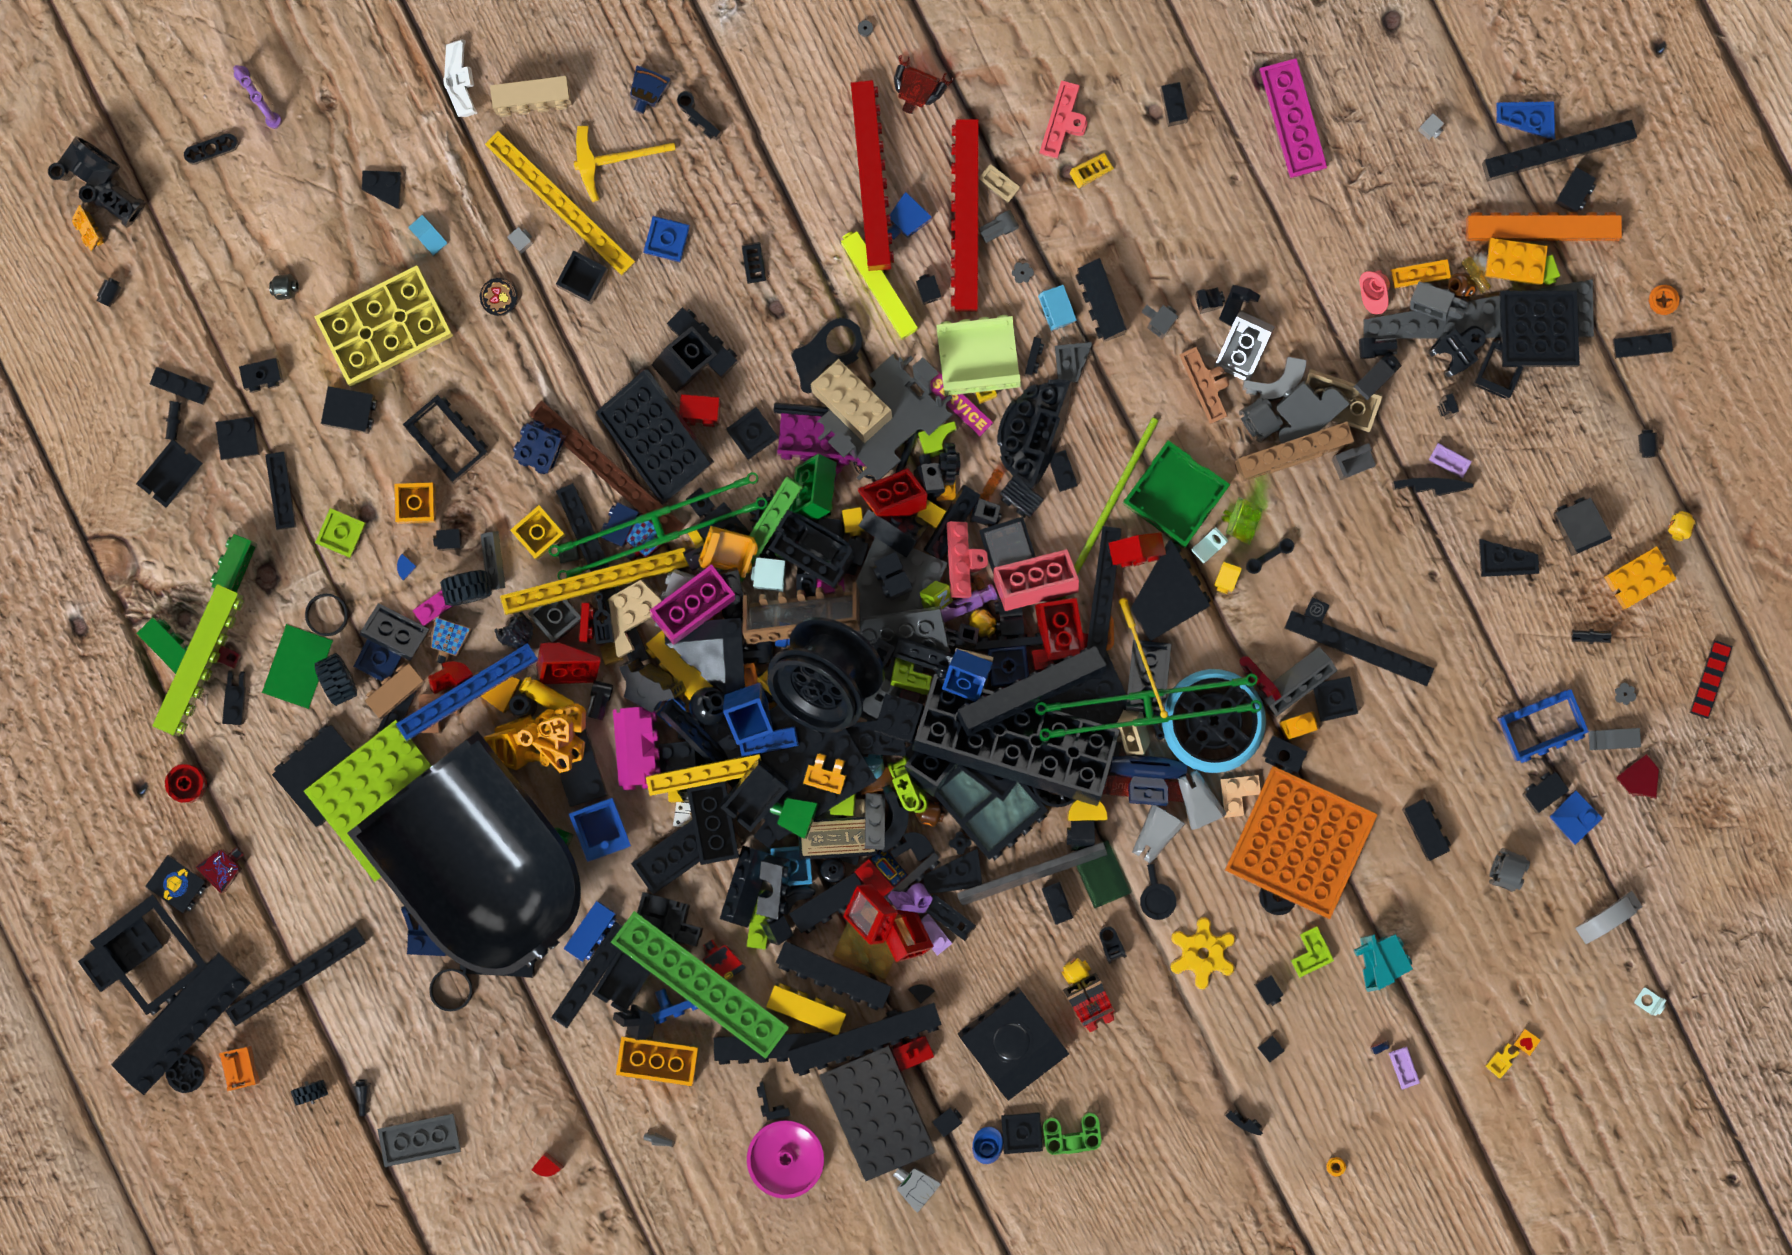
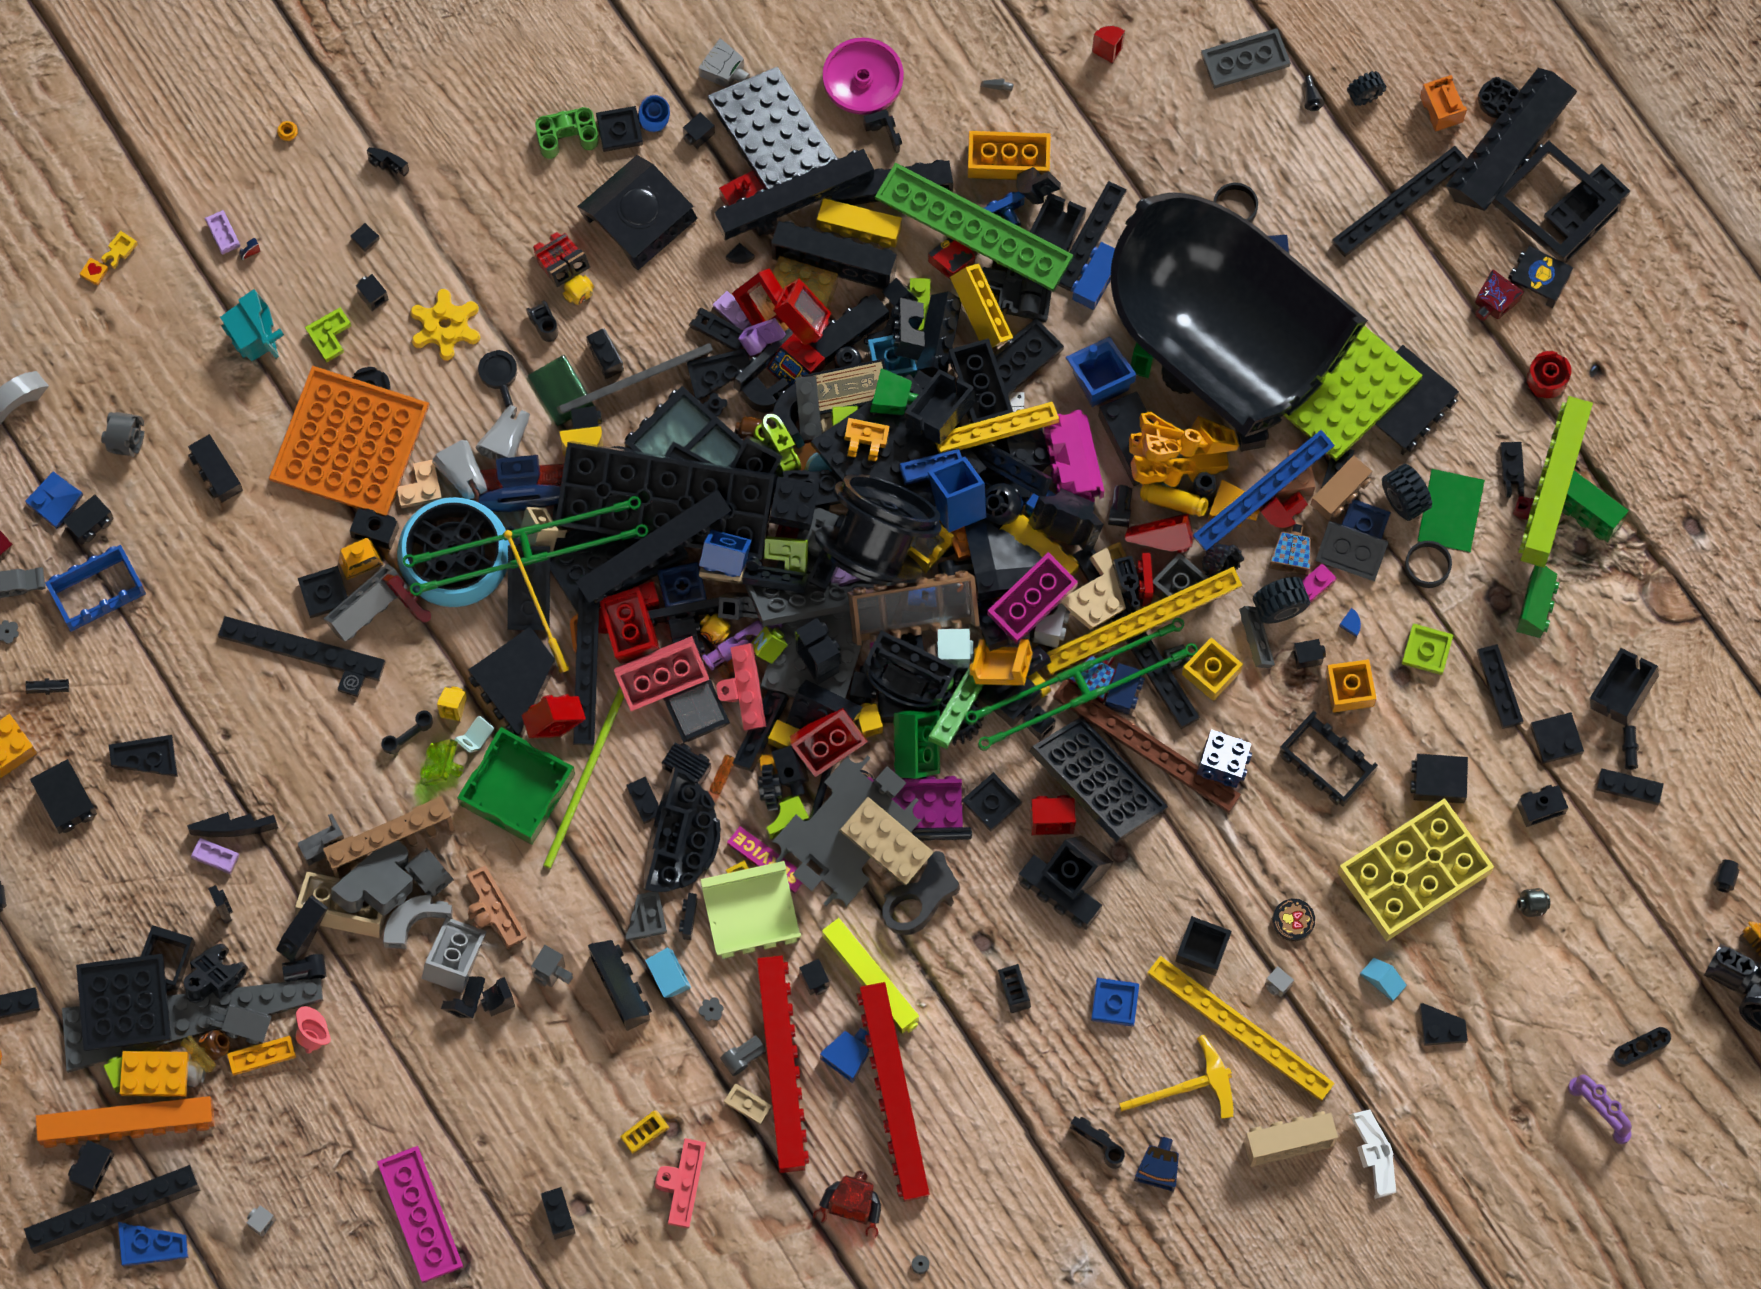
camera: 165 degrees right, 15 degrees down
black brick [970,498,1002,527] -> none
none -> yellow brick [950,264,1013,349]

